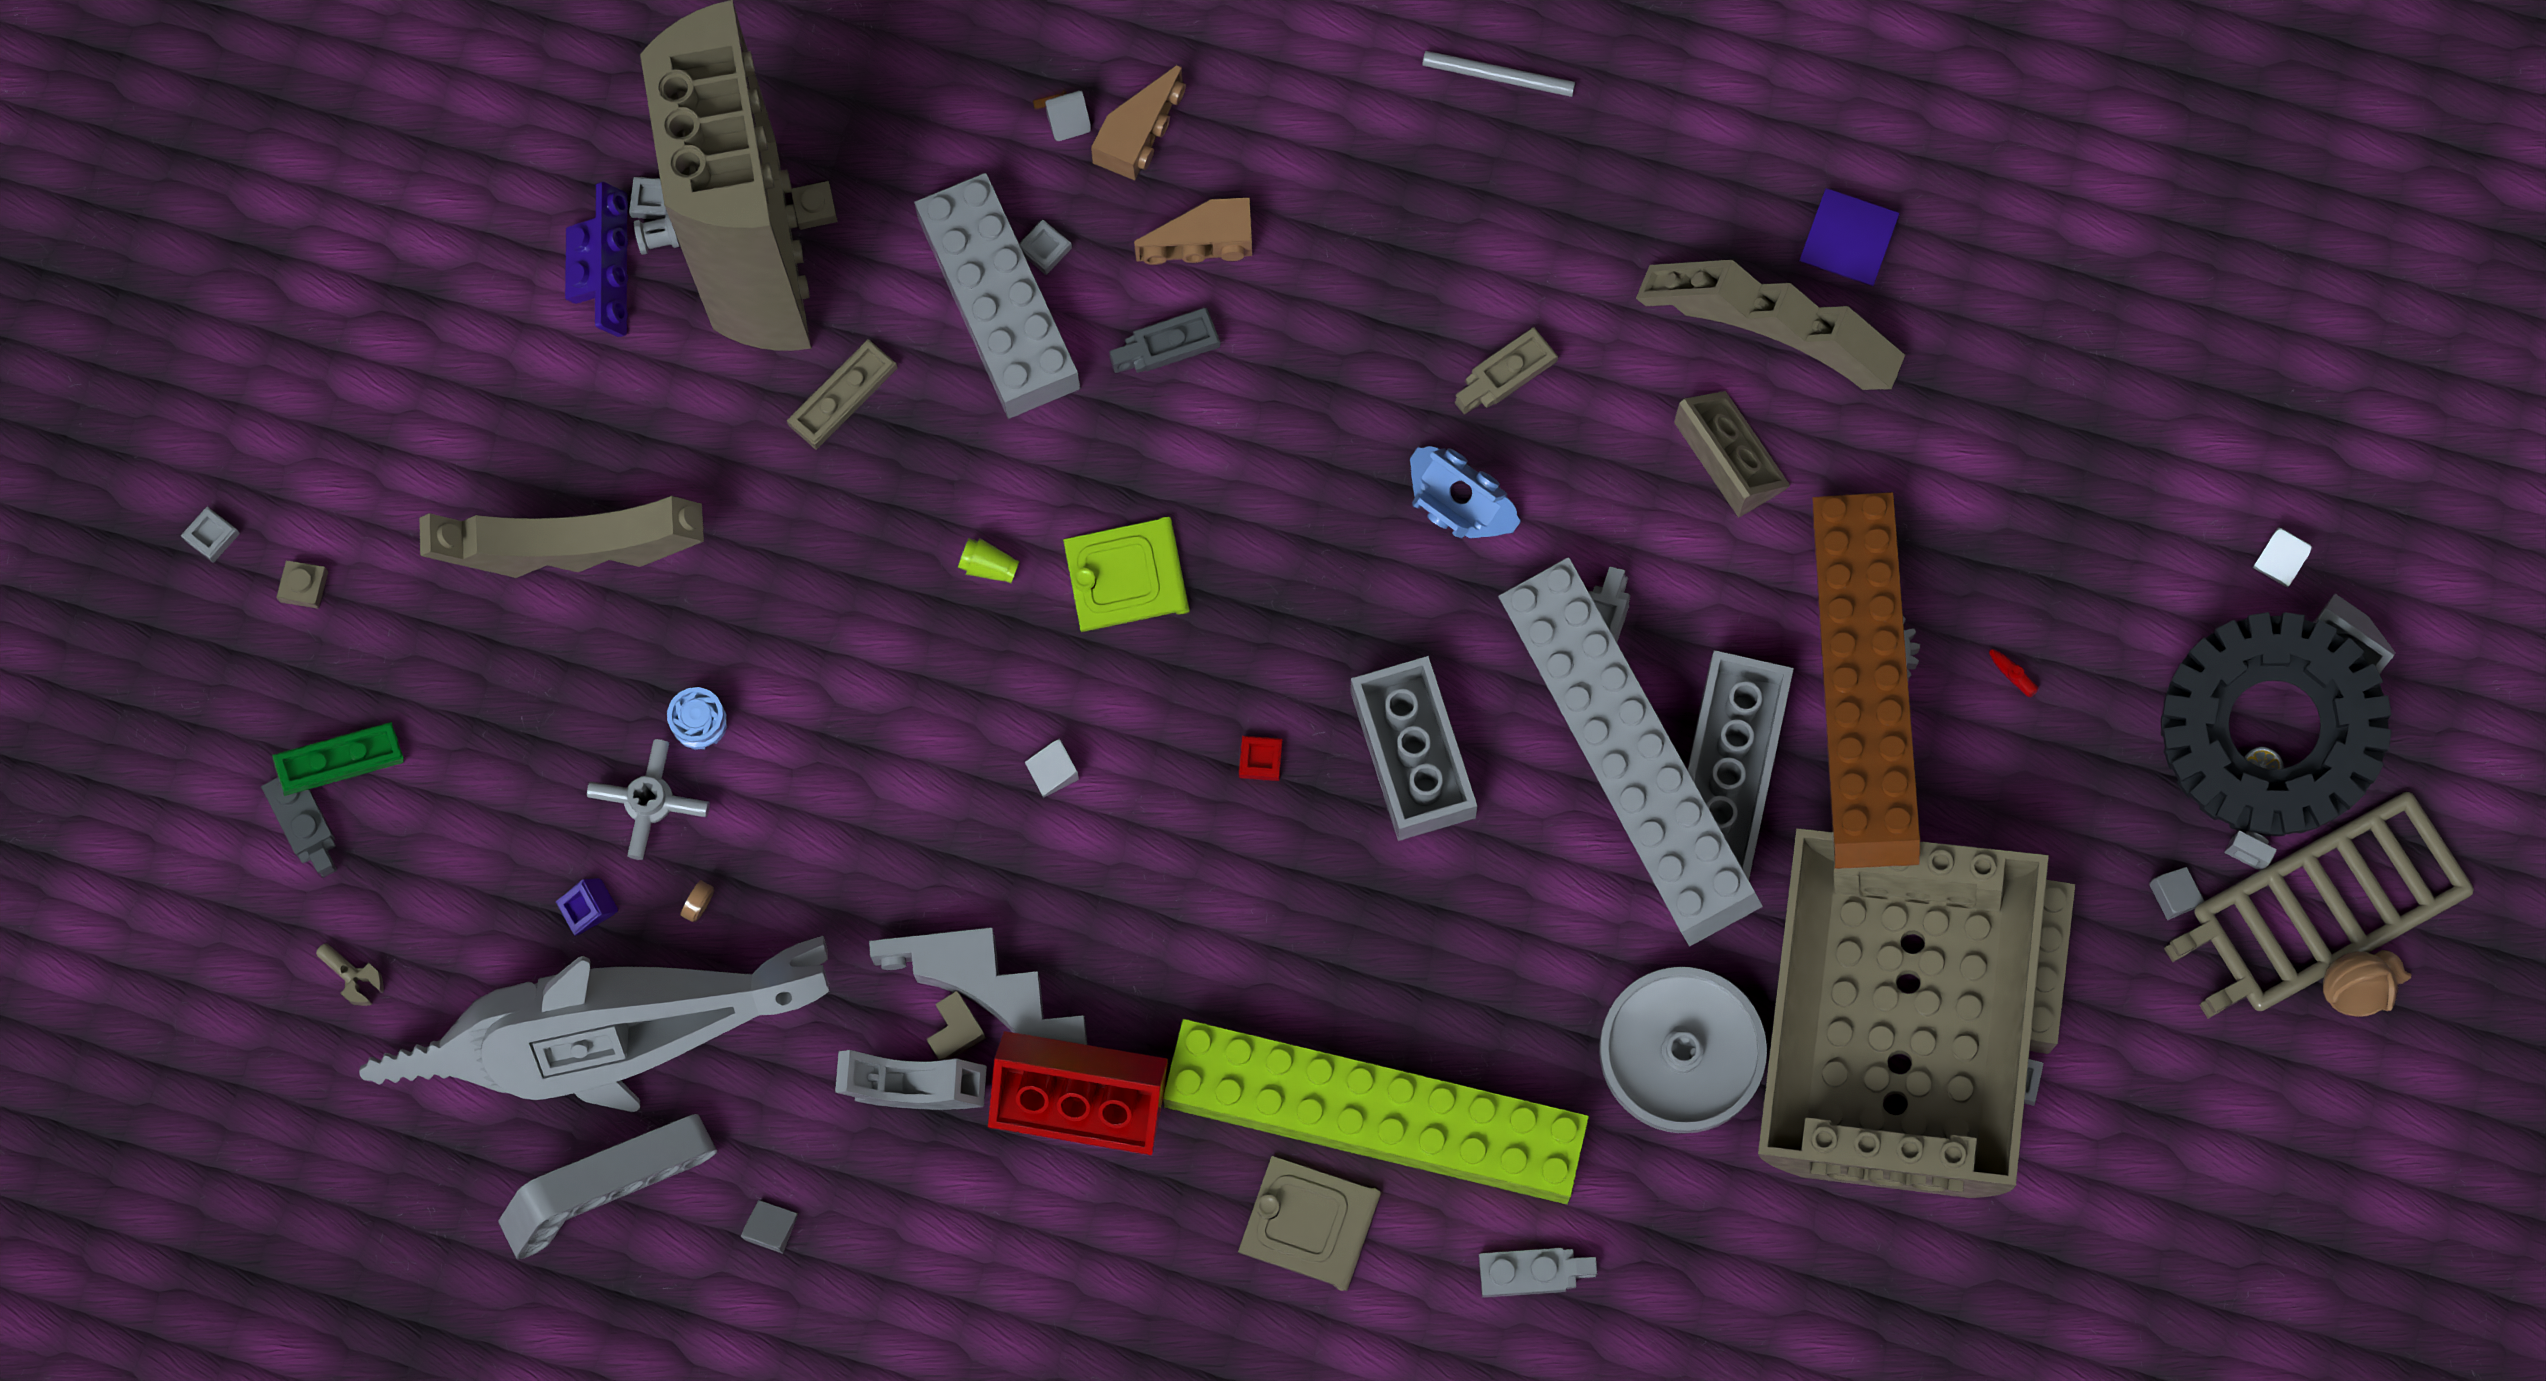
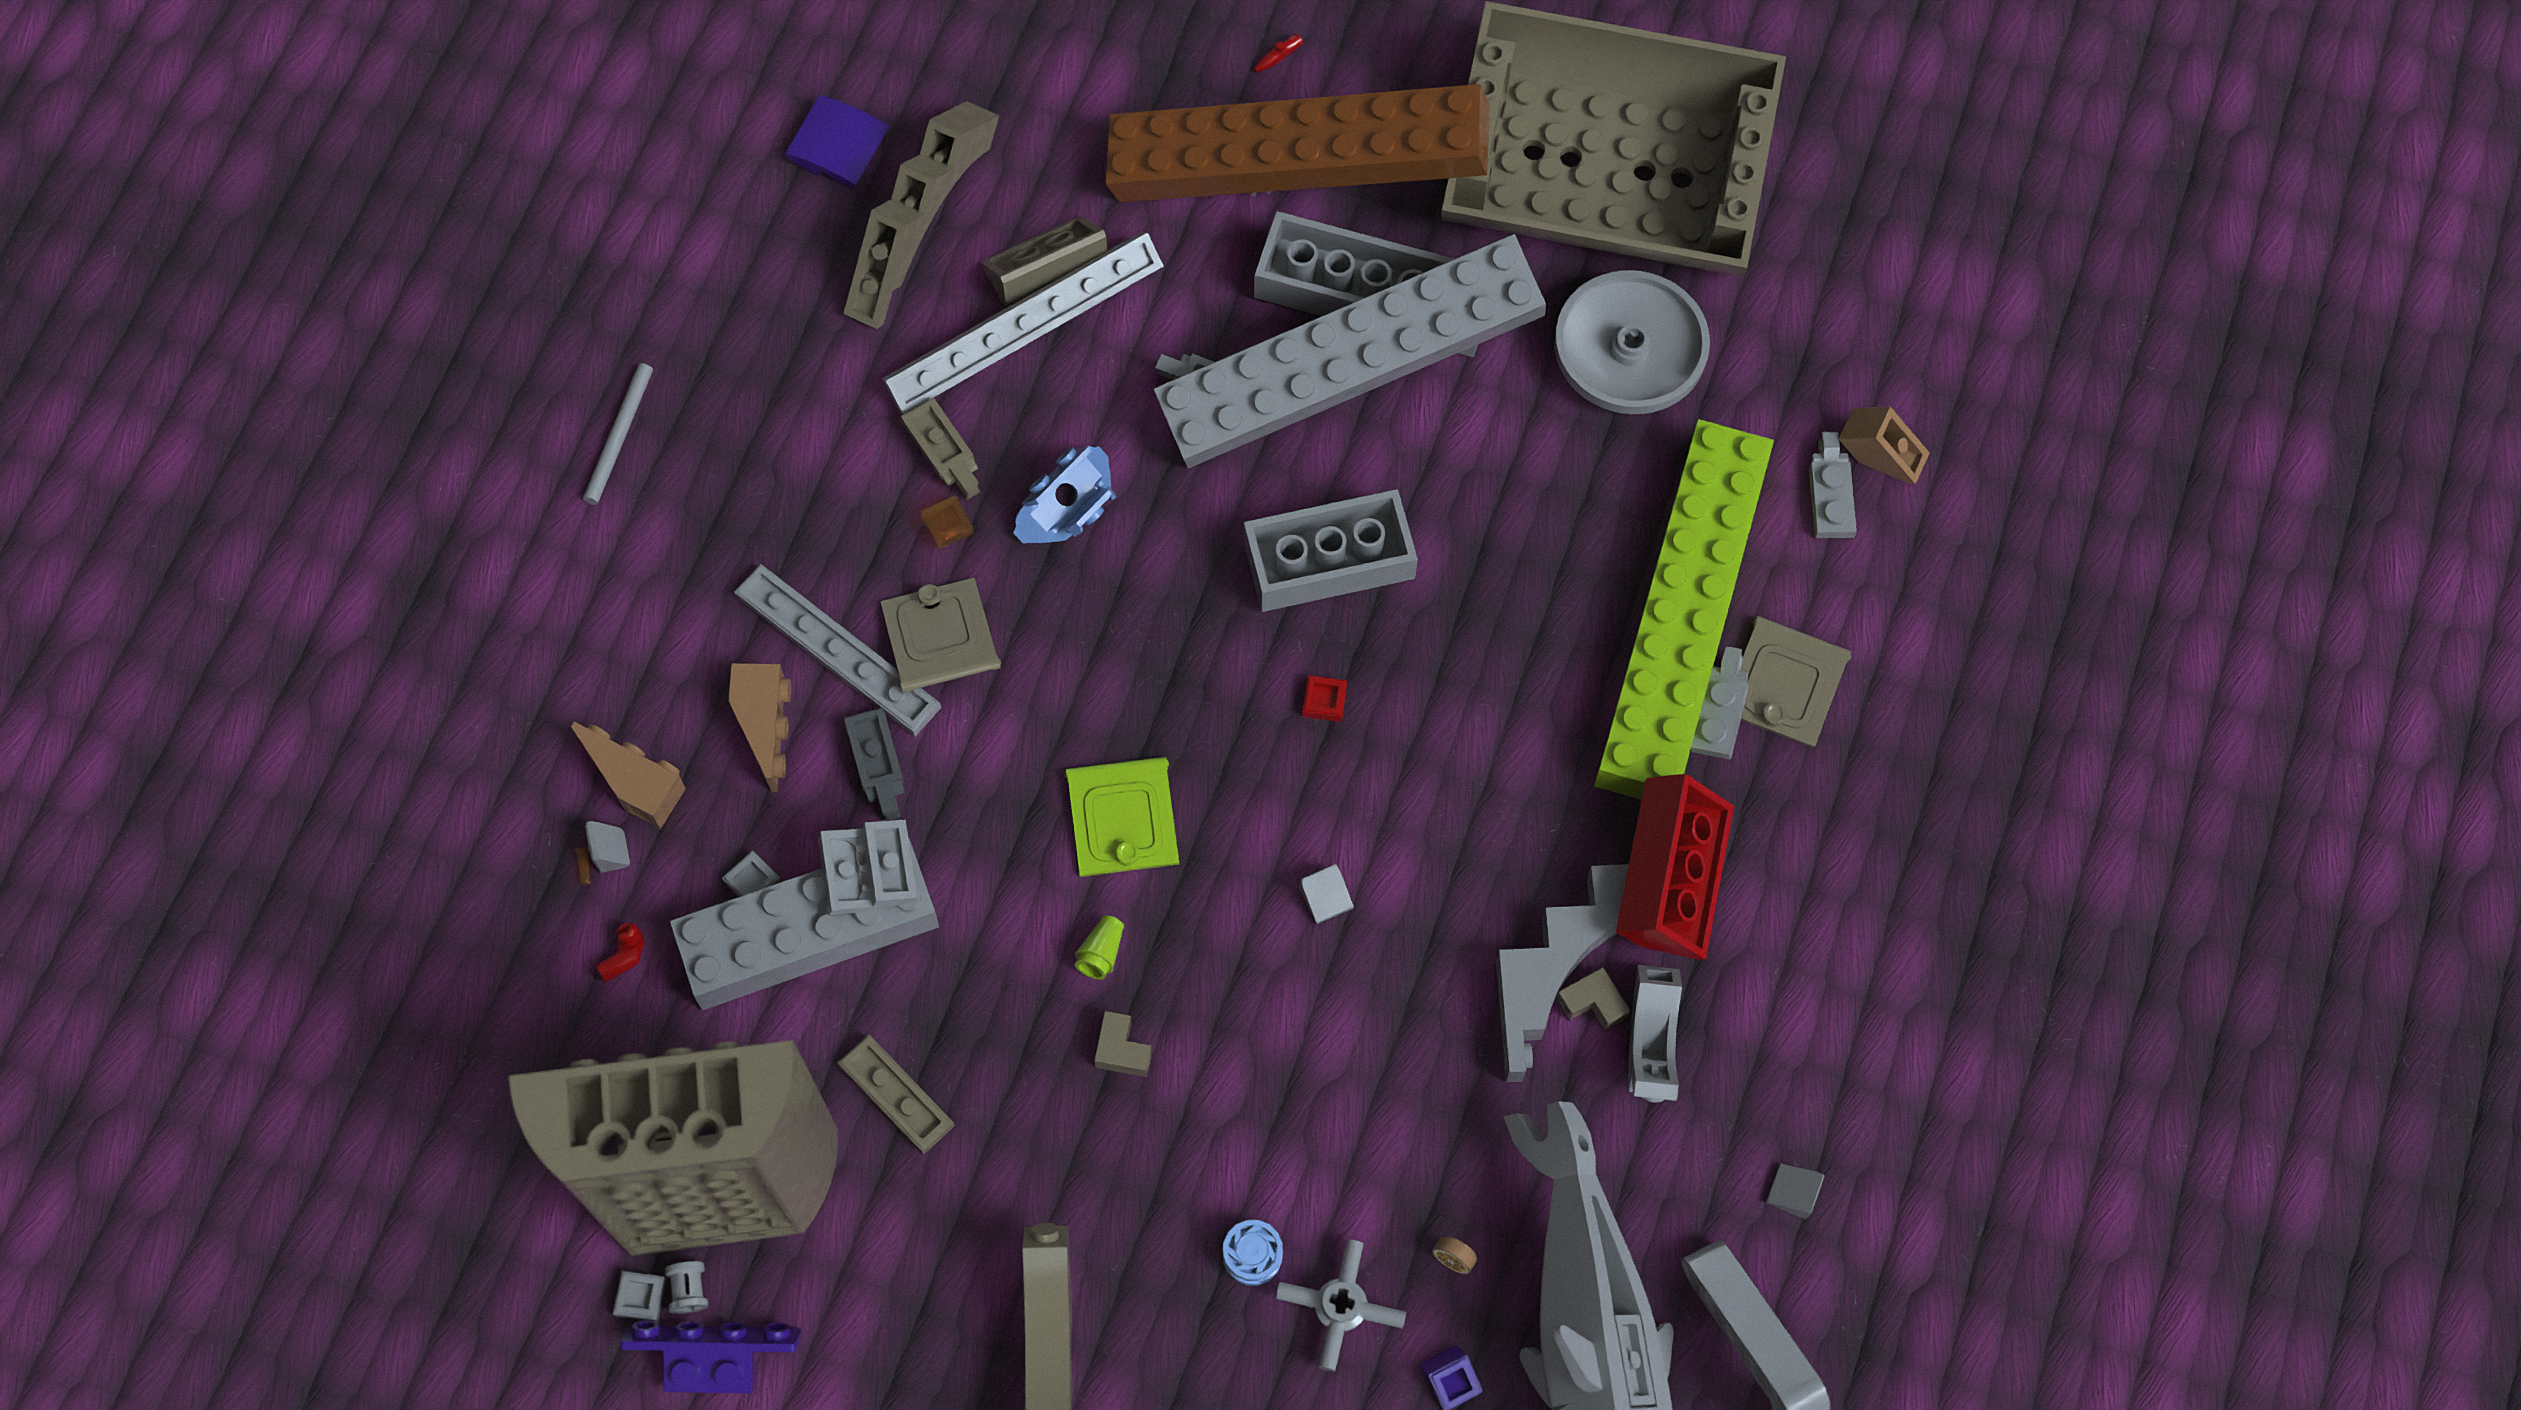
camera: 90 degrees left, 5 degrees down
none -> red arm [596,923,645,983]
none -> light grey tile [734,564,941,737]
none -> light grey slope [818,820,918,916]
none -> dark tan container [880,578,1001,693]
none -> plate [882,231,1163,414]
none -> clear orange plate [920,495,974,550]
none -> dark tan piece [1095,1011,1152,1077]
none -> light grey hinge [1691,646,1749,760]
none -> medium nougat slope [1839,406,1930,484]

